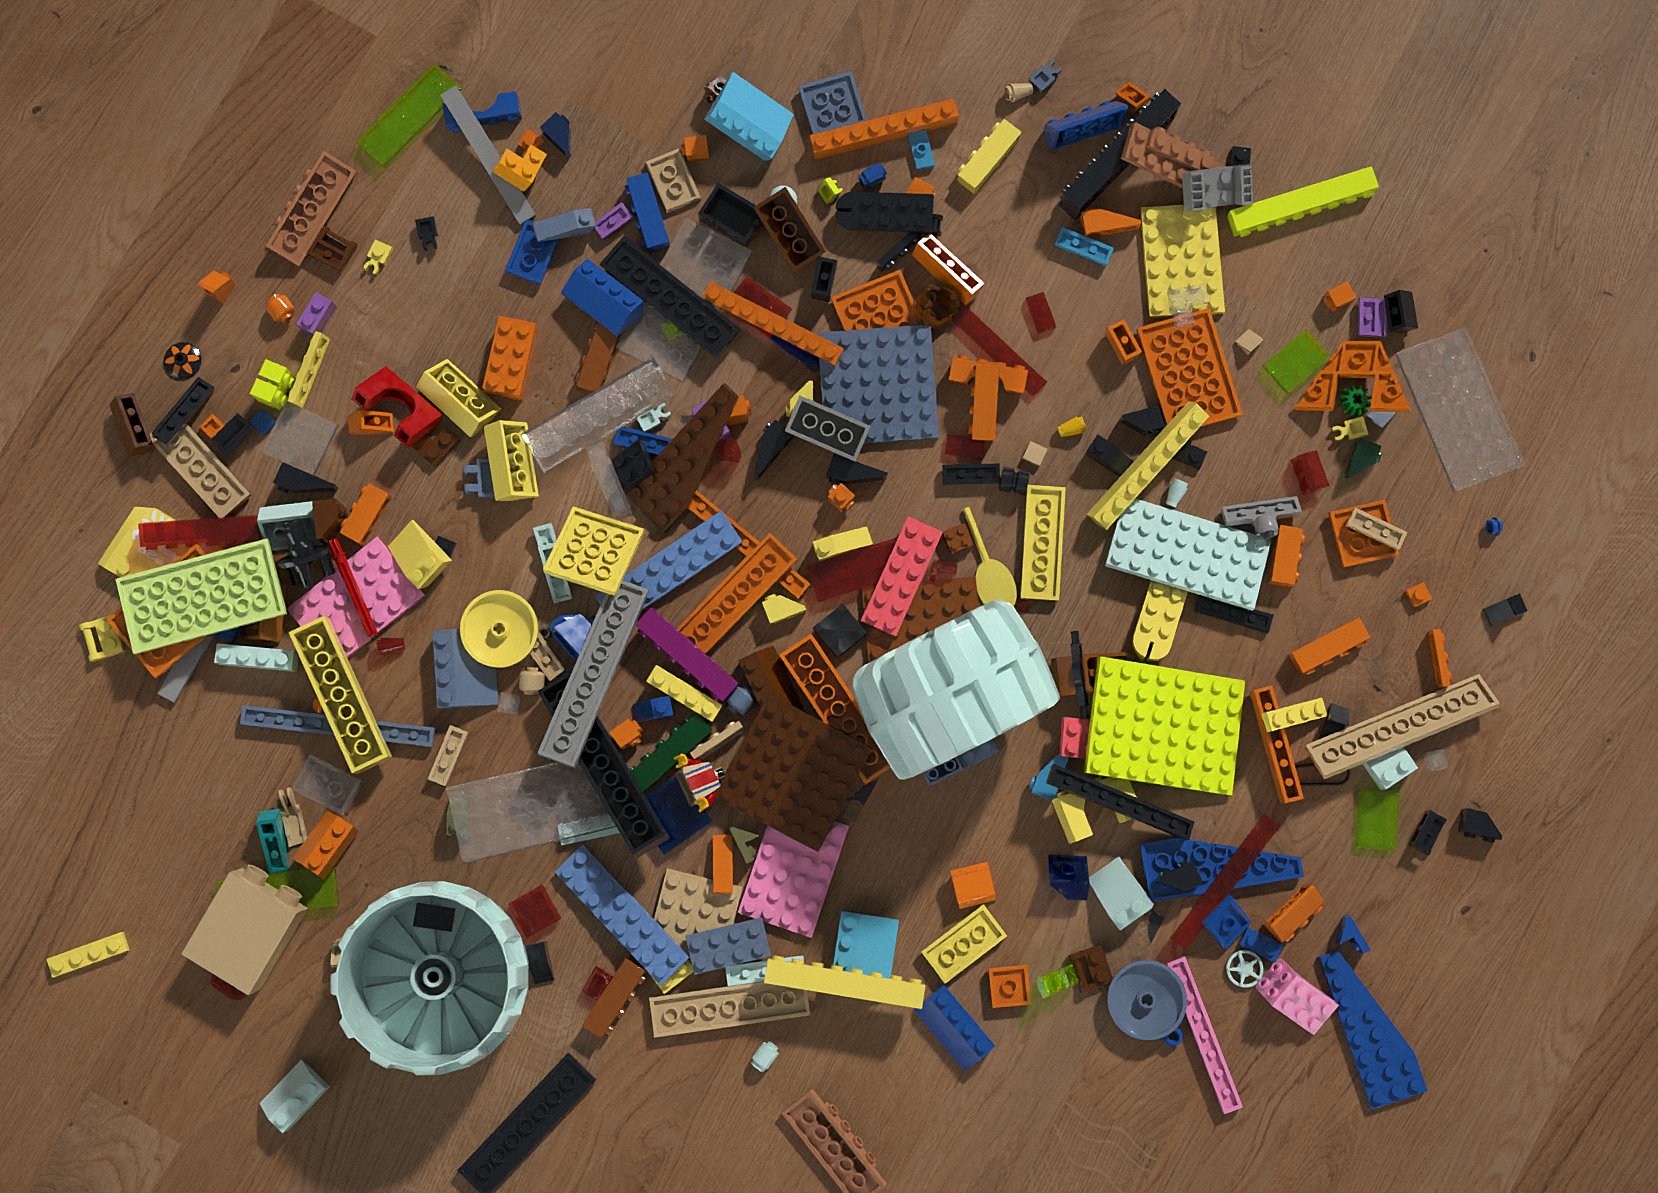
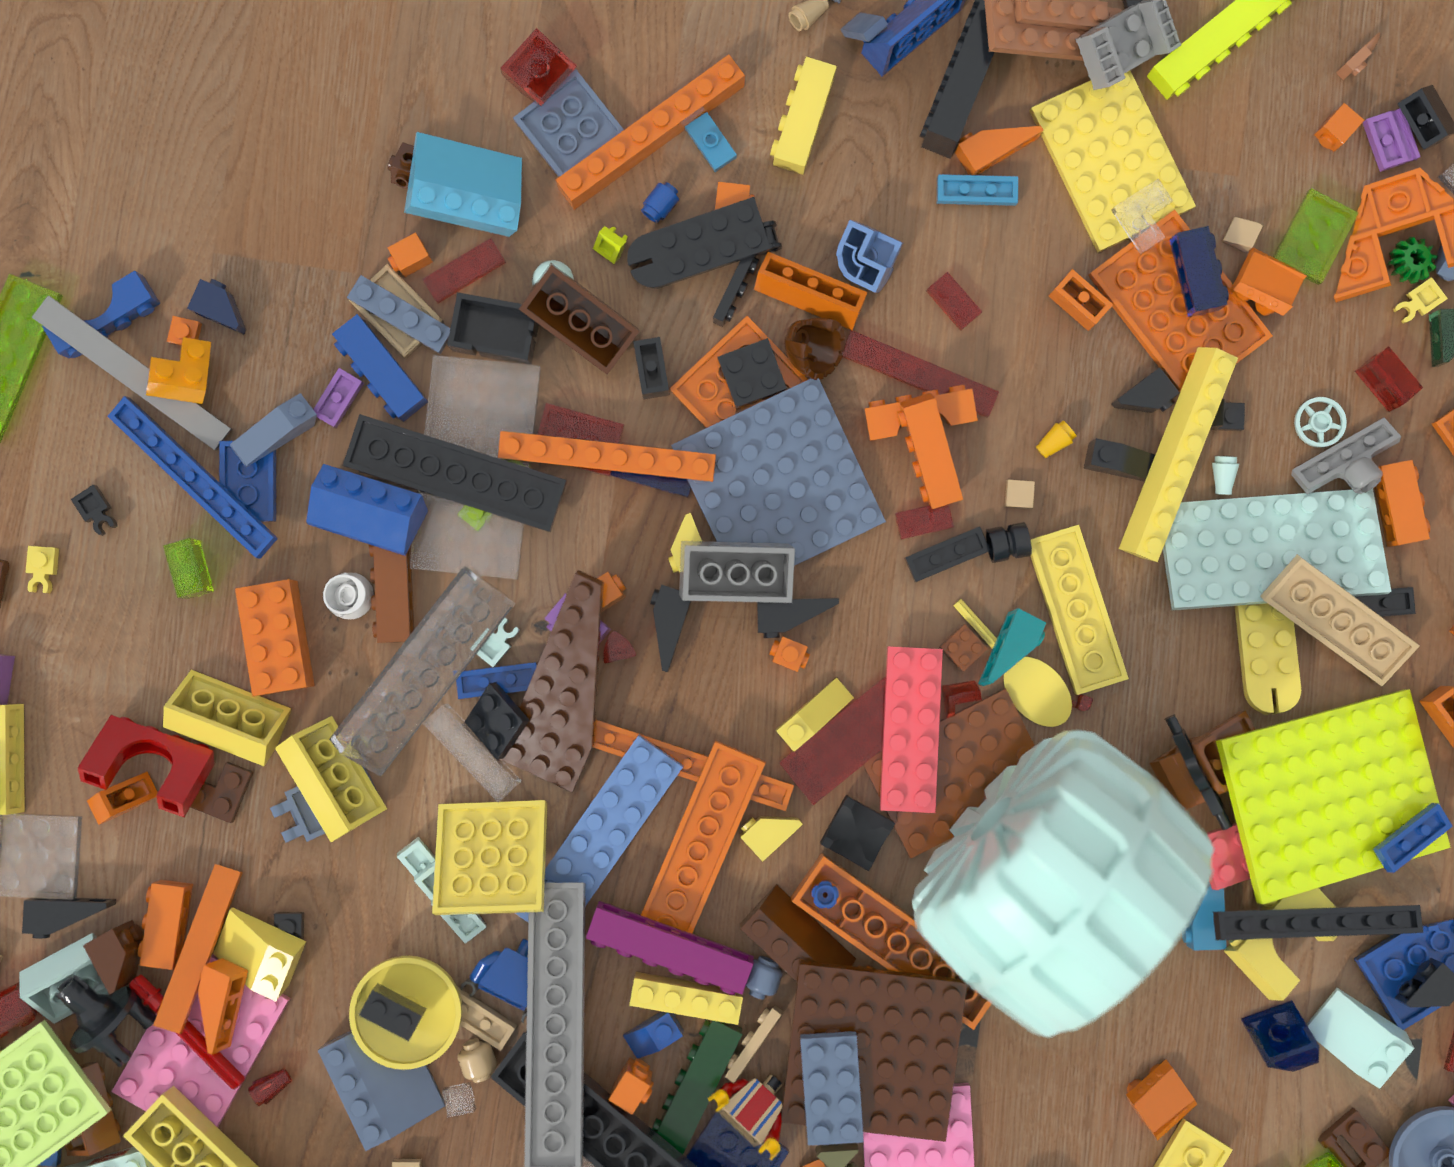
camera: 25 degrees left, 5 degrees up
none -> blue plate [107,396,278,559]
none -> orange tile [153,864,243,1034]
none -> clear neon green brick [163,538,214,599]
none -> orange slope [198,958,248,1055]
none -> white piece [323,573,374,620]
none -> sand blue plate [347,275,450,354]
none -> black brick [359,983,427,1042]
none -> clear red tile [423,238,506,303]
none -> clear red slope [501,28,577,107]
none -> black plate [717,338,787,409]
none -> sand blue plate [800,1031,864,1146]
none -> blue plate [811,881,839,909]
none -> medium blue brick [836,220,903,293]
none -> sand blue tile [840,12,888,42]
none -> teal slope [978,608,1046,686]
none -> clear blue brick [1170,226,1229,317]
none -> orange slope [1231,247,1307,316]
none -> tan plate [1260,554,1419,686]
none -> light aqua wheel [1294,397,1347,447]
none -> nougat plate [1336,32,1380,80]
none -> blue plate [1373,803,1453,873]

